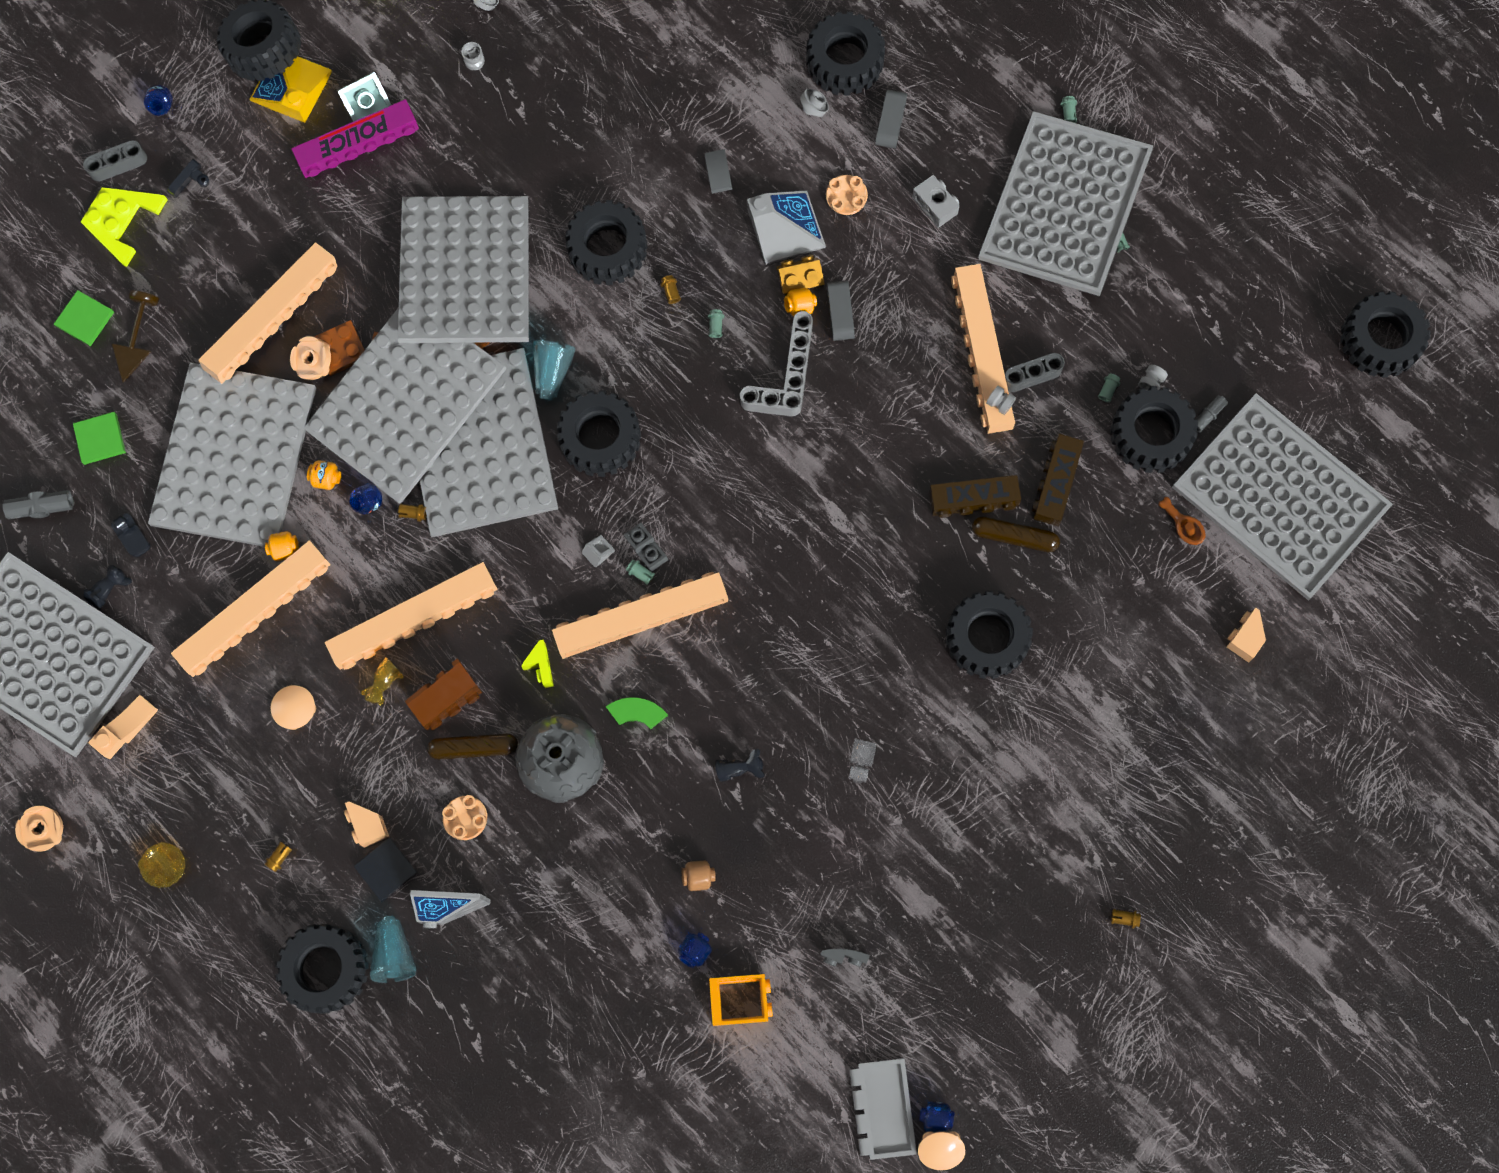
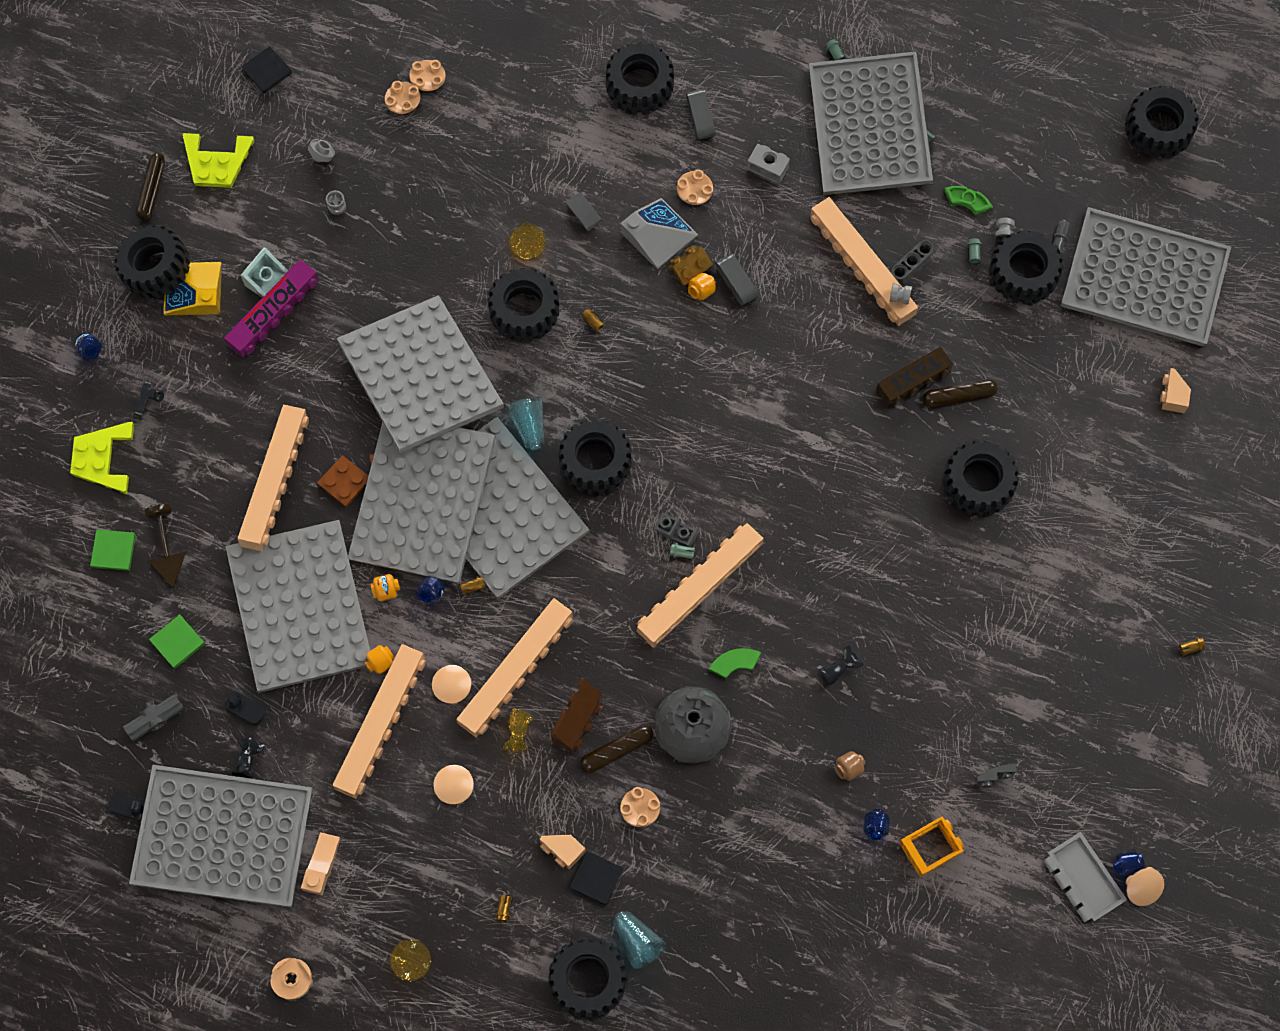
camera: 30 degrees left, 5 degrees down
dark grey beam [83,140,147,182] -> none
light nougat plate [290,337,331,380] -> none
slope [410,890,490,928] -> none
neon yellow slope [521,640,554,688] -> none
light grey slope [582,535,615,567] -> none
sand green pin [708,309,724,338] -> none
light grey beam [740,311,813,416] -> none
light grey plate [800,89,829,117] -> none
clear plate [849,739,877,784] -> none
dark brown brick [1031,434,1084,527] -> none
dark orange piece [1158,497,1206,545] -> none
none -> light nougat dish [432,665,471,704]
none -> clear yellow dish [509,222,546,259]
none -> bright green tile [944,186,993,216]

